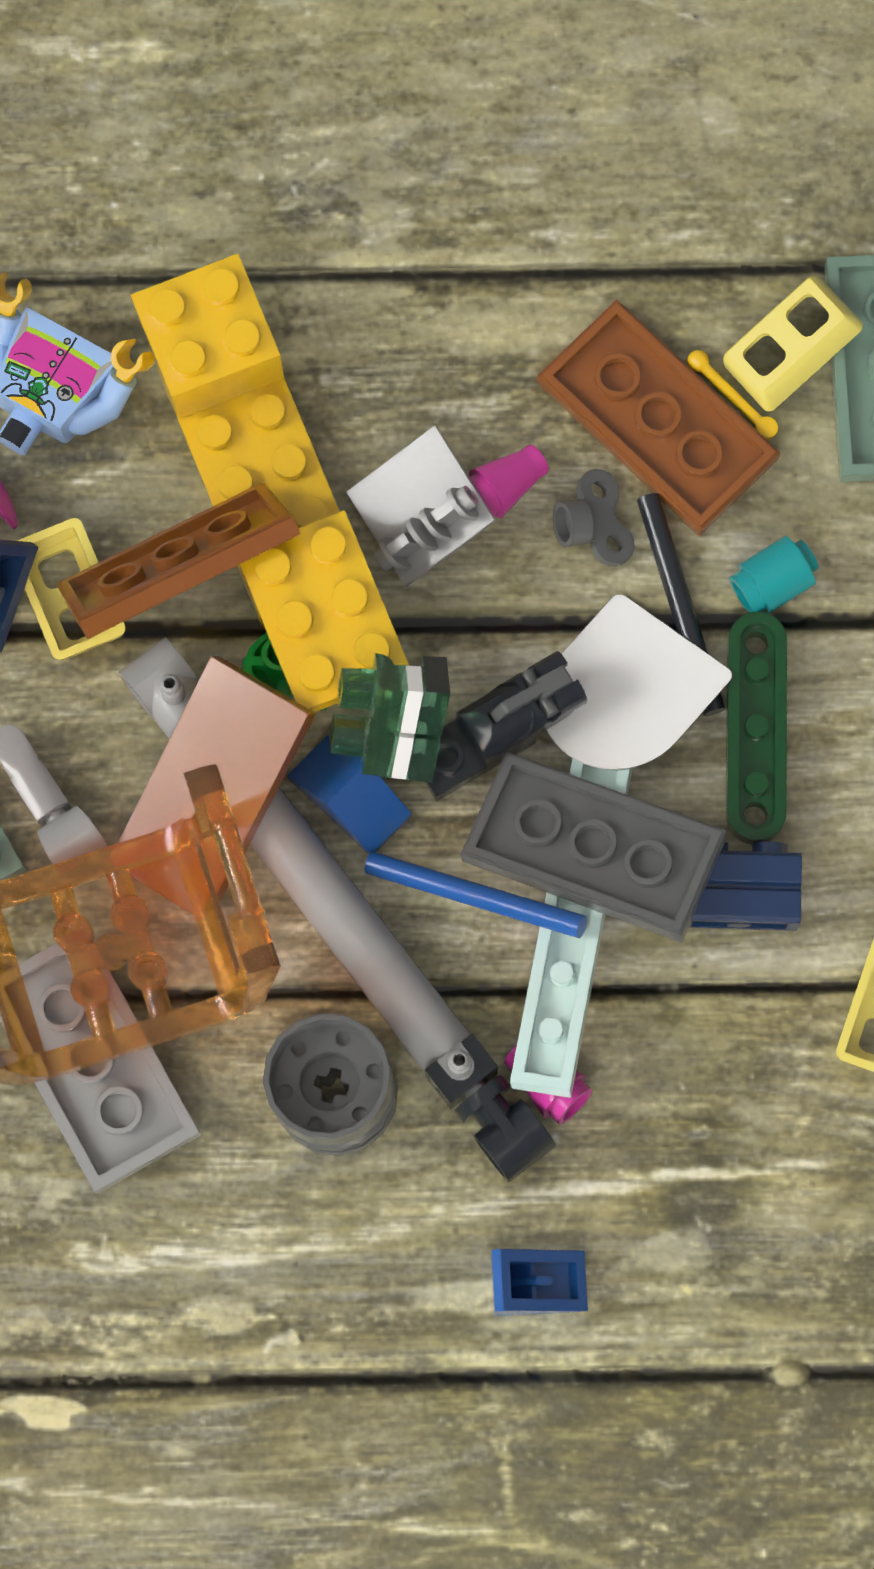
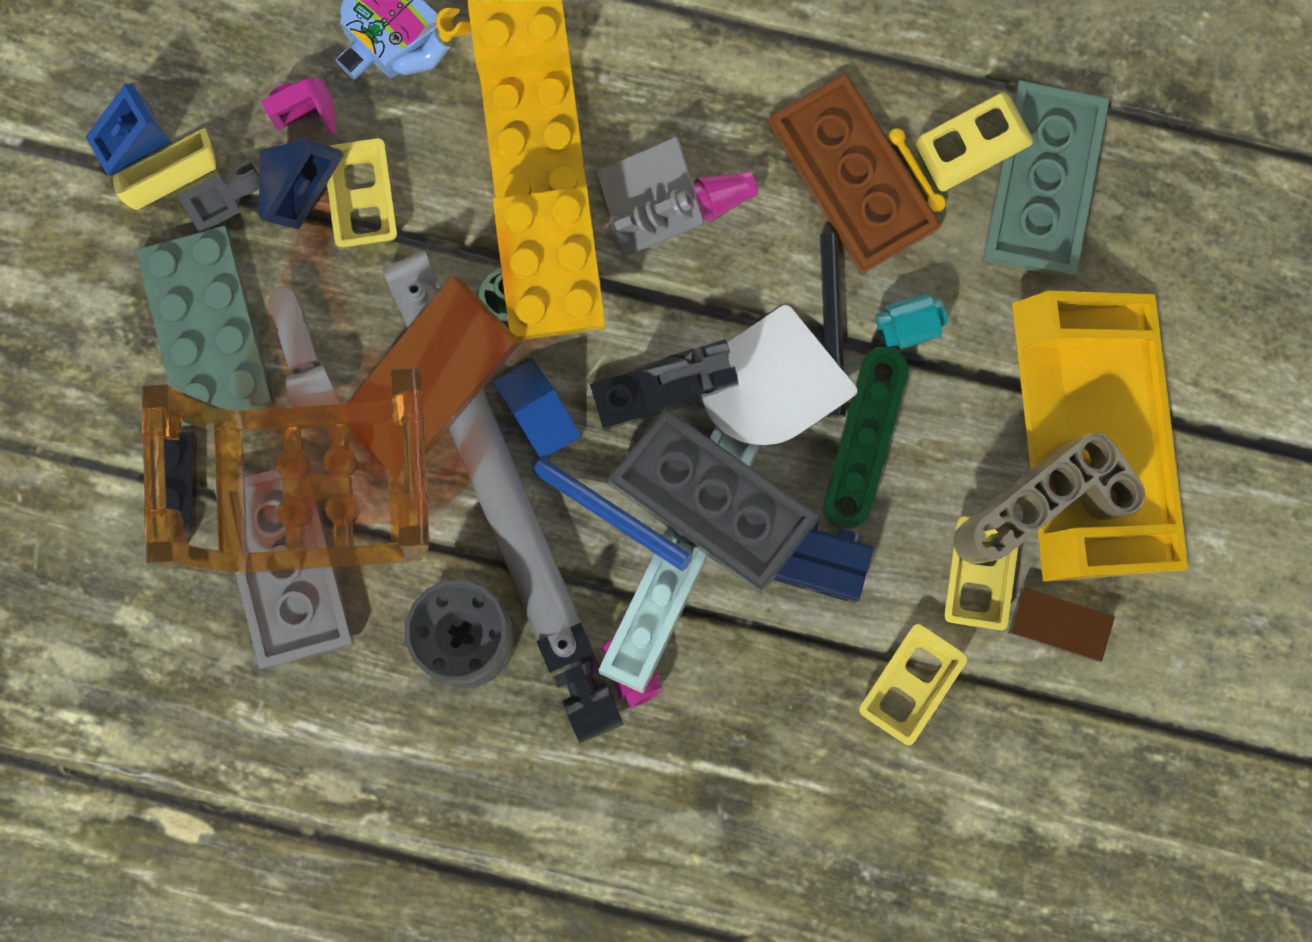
camera: 10 degrees right, 5 degrees up
dark orange tile [57,483,301,639] -> none
clear green hips [329,653,450,783] -> none
blue slope [491,1249,588,1316] -> none
dark grey piece [553,469,635,567] -> none

